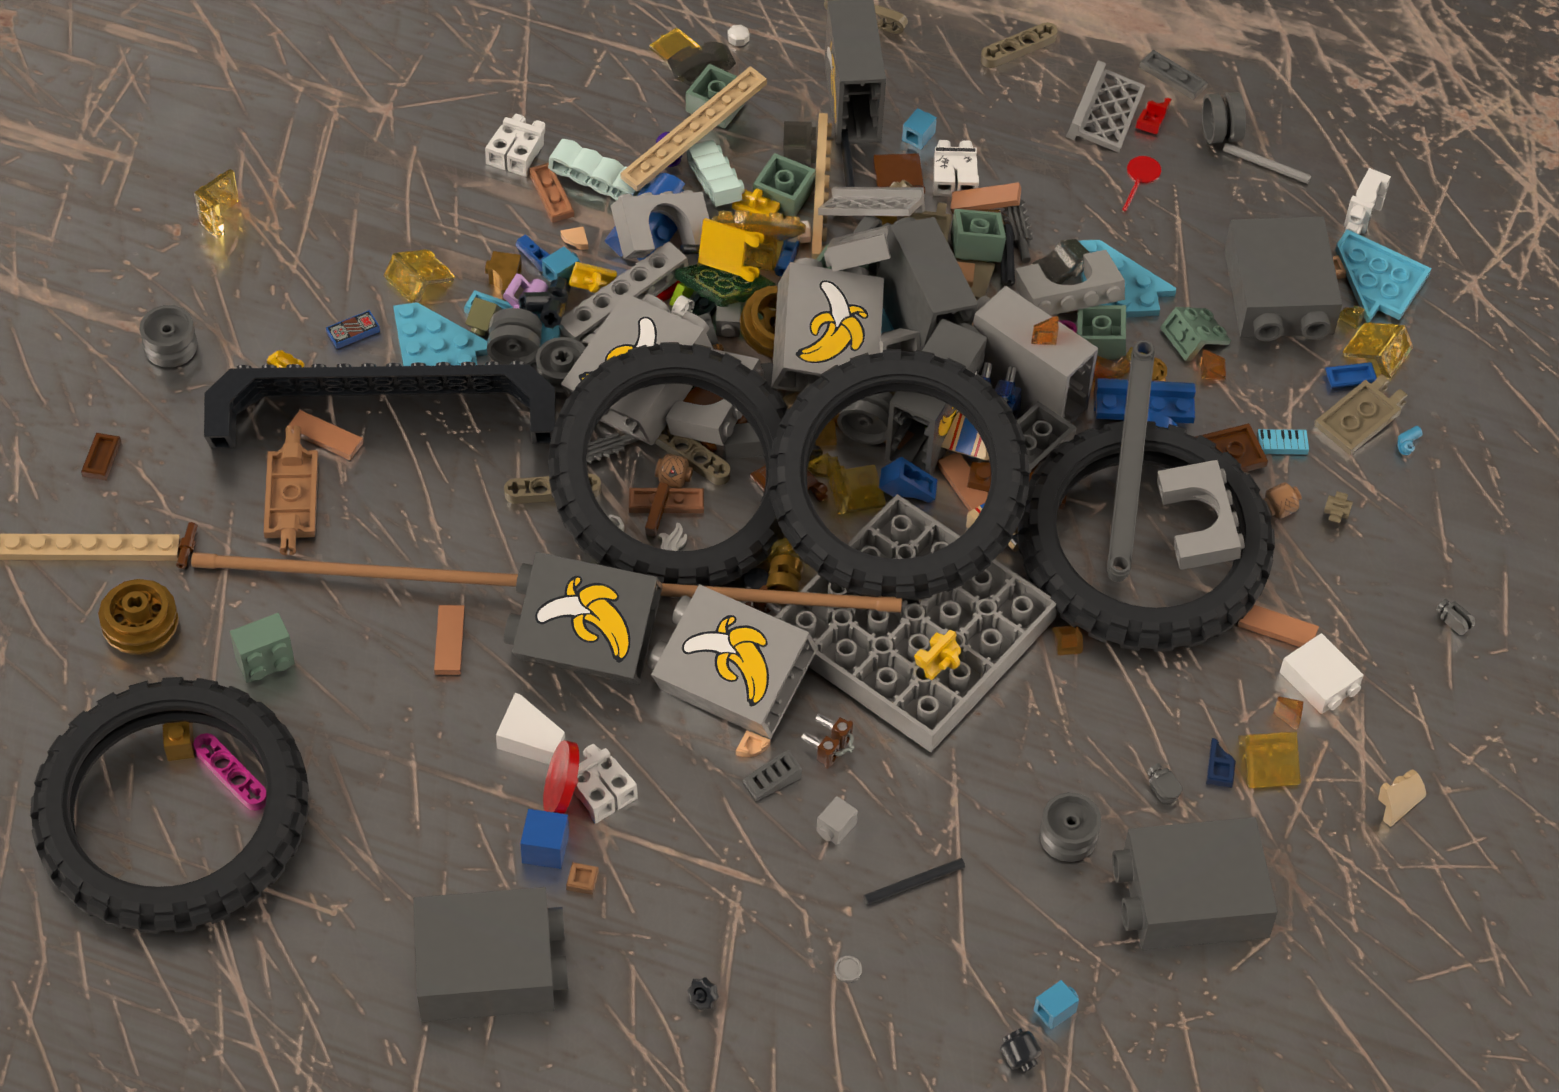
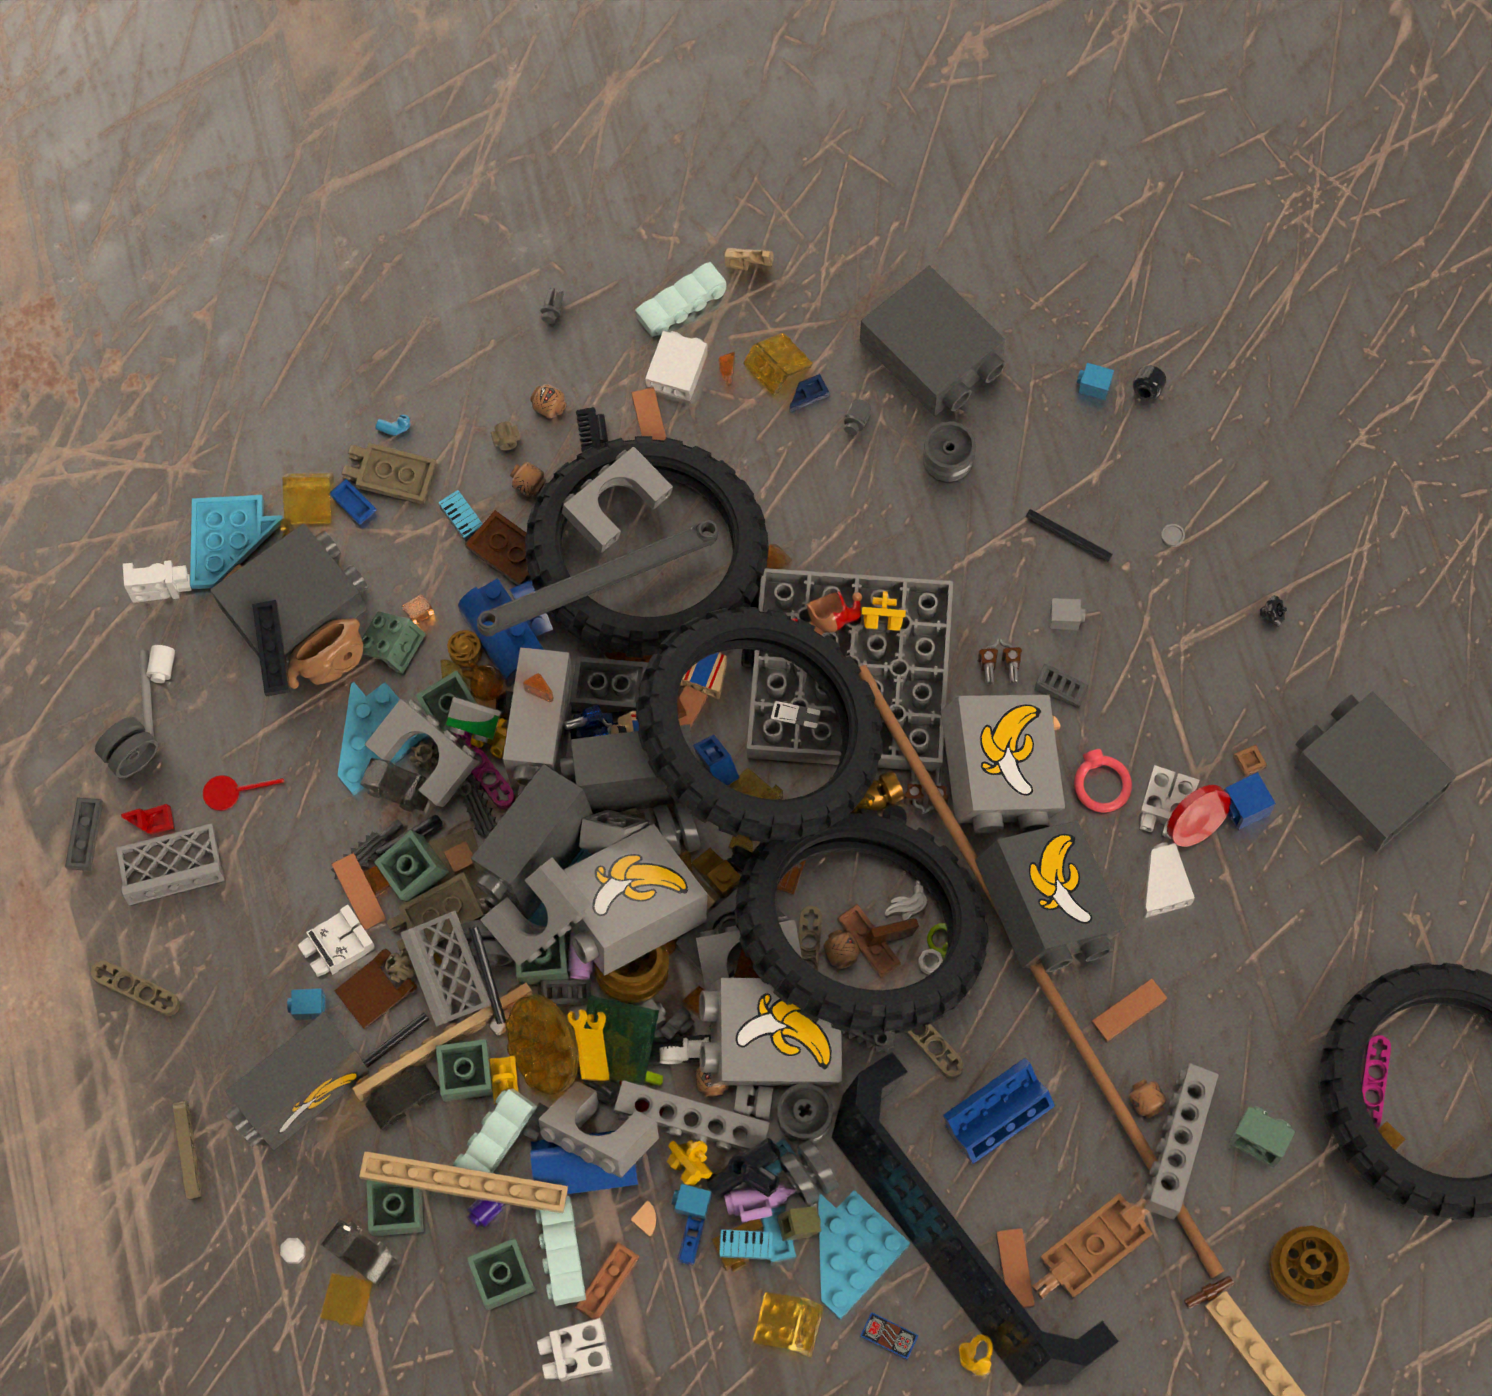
camera: 120 degrees left, 15 degrees up
none -> white brick [146,645,175,683]
none -> black plate [252,600,290,697]
none -> medium nougat piece [287,618,364,689]
none -> light grey slope [446,697,502,743]
none -> sand green brick [467,1238,536,1310]
none -> black bar [469,926,506,1024]
none -> medium nougat head [530,384,566,418]
none -> black piece [576,407,608,452]
none -> light aqua brick [635,262,727,337]
none -> medium azure tile [720,1230,773,1260]
none -> sticker [771,701,820,728]
none -> nougat piece [791,591,862,636]
none -> blue brick [943,1058,1055,1164]
none -> coral piece [1074,749,1132,813]
none -> medium nougat head [1129,1079,1167,1119]
none -> light grey brick [1143,1064,1219,1220]

